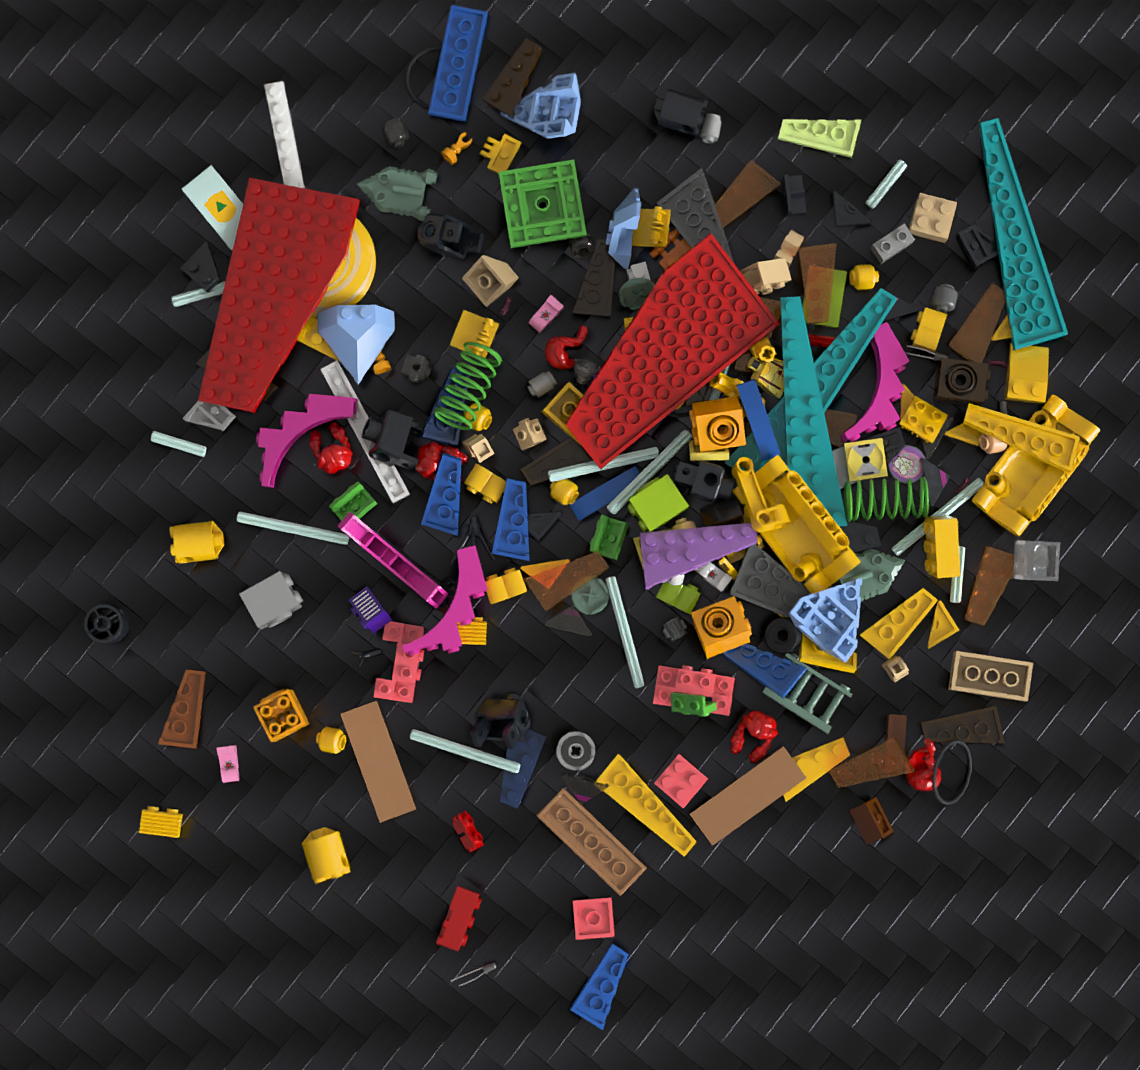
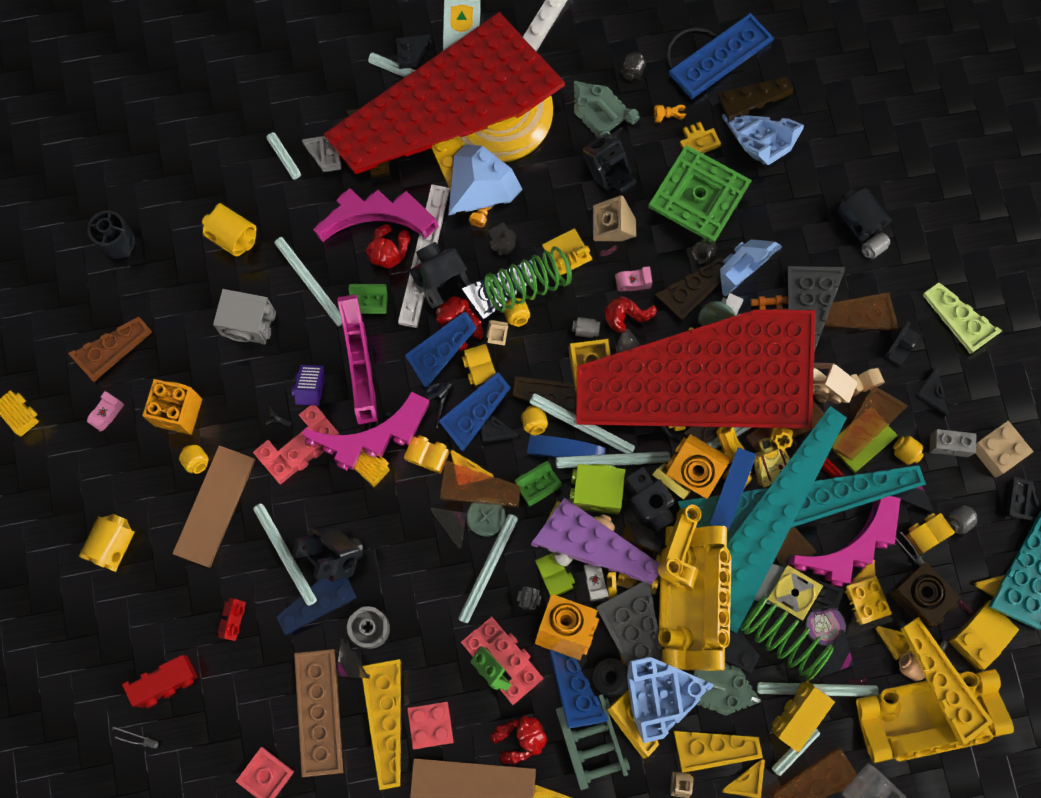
camera: 40 degrees right, 10 degrees down
tan brick [513,418,546,450] -> none
yellow hinge [632,206,671,247] -> none
light aqua axle [866,160,907,209] -> none
clear orange wing [948,283,1006,363] -> none

